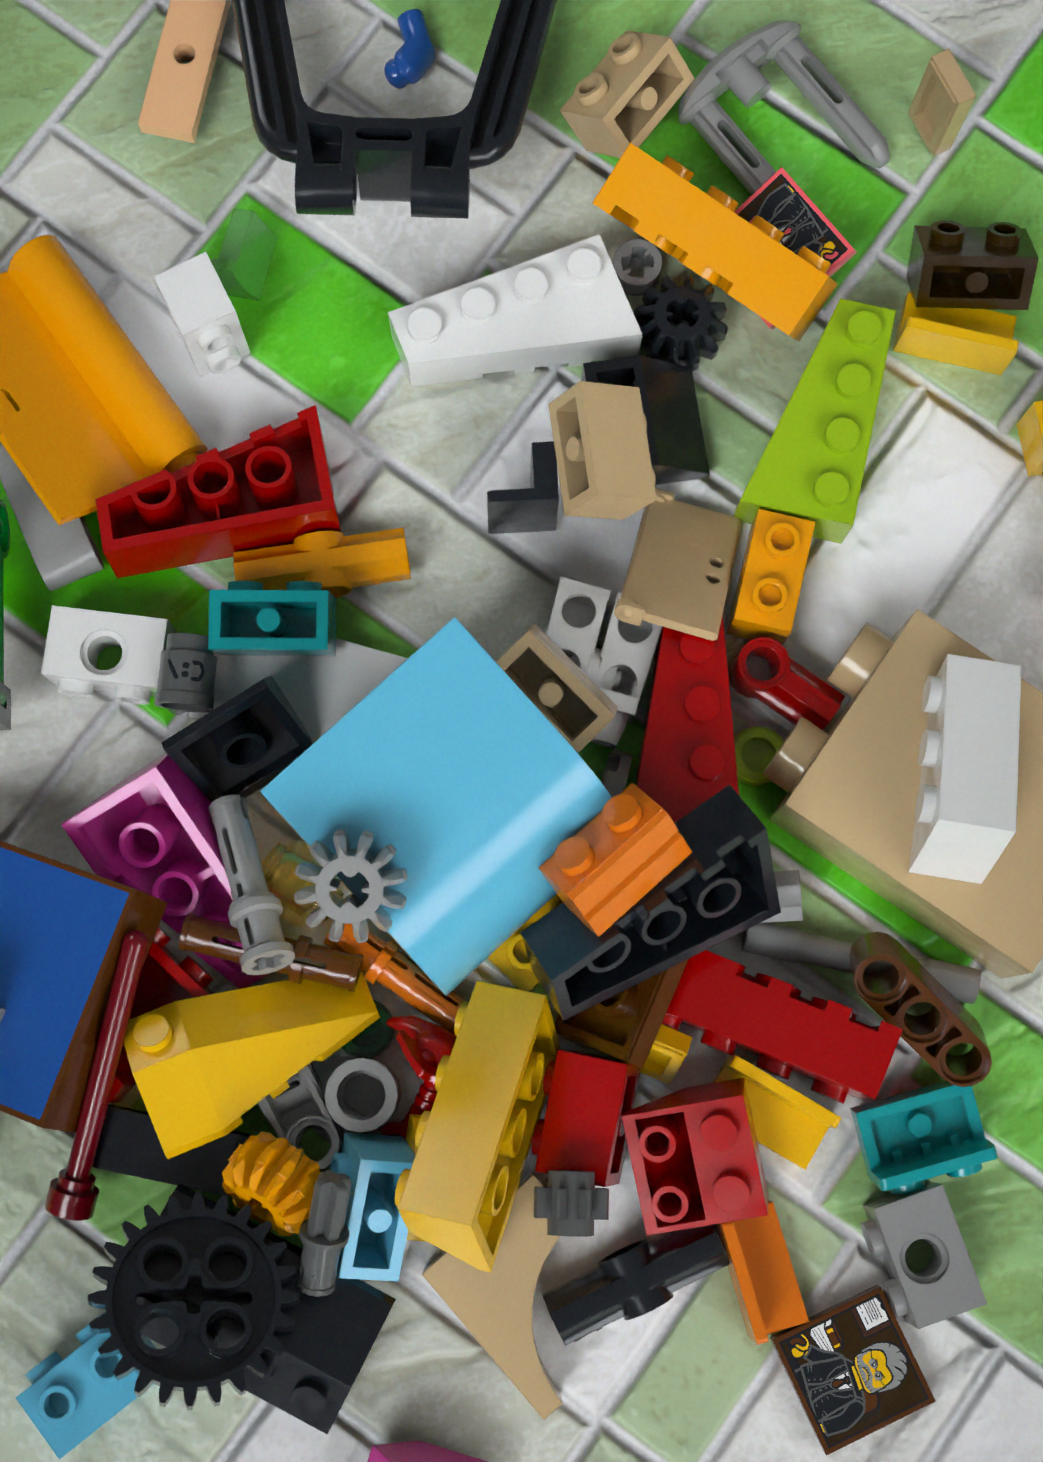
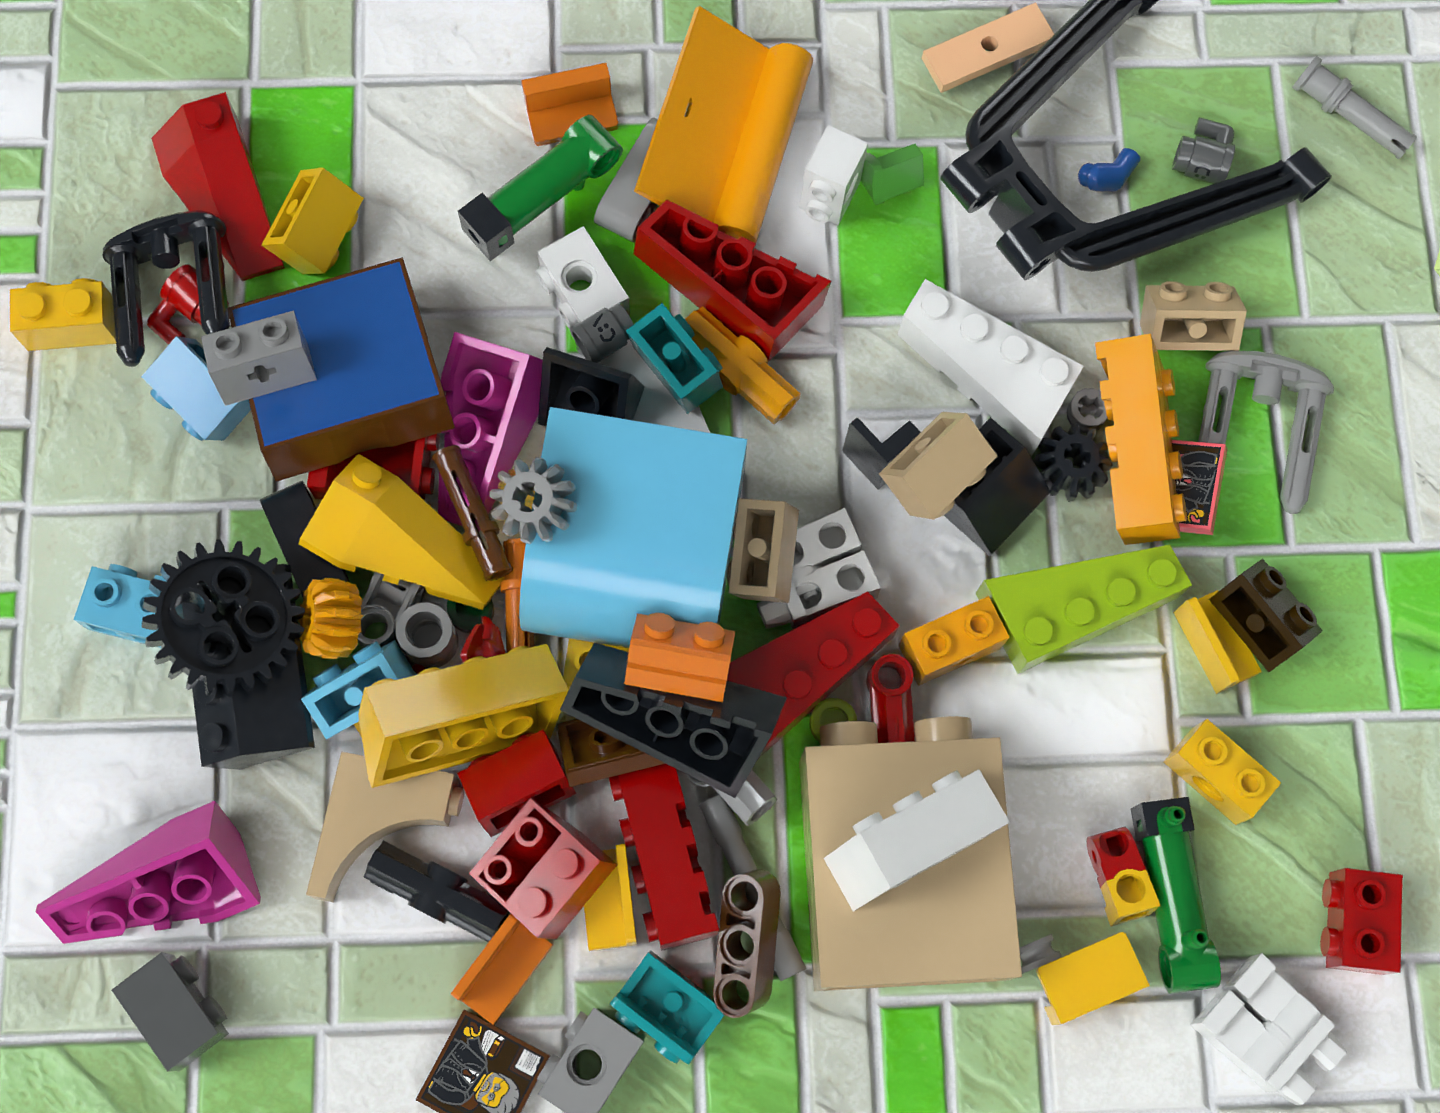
camera: 50 degrees right, 5 degrees down
dark red piece [45,930,148,1221] -> none
light grey pin [208,795,295,975] -> none
dark grey axle [295,1170,352,1297] -> none
dark grey gear [533,1170,609,1237] -> none
light grey tile [601,749,633,797] -> none
tan door [614,488,742,641] -> none
yellow tile [640,1024,693,1084] -> none
tan tile [908,48,976,156] -> none

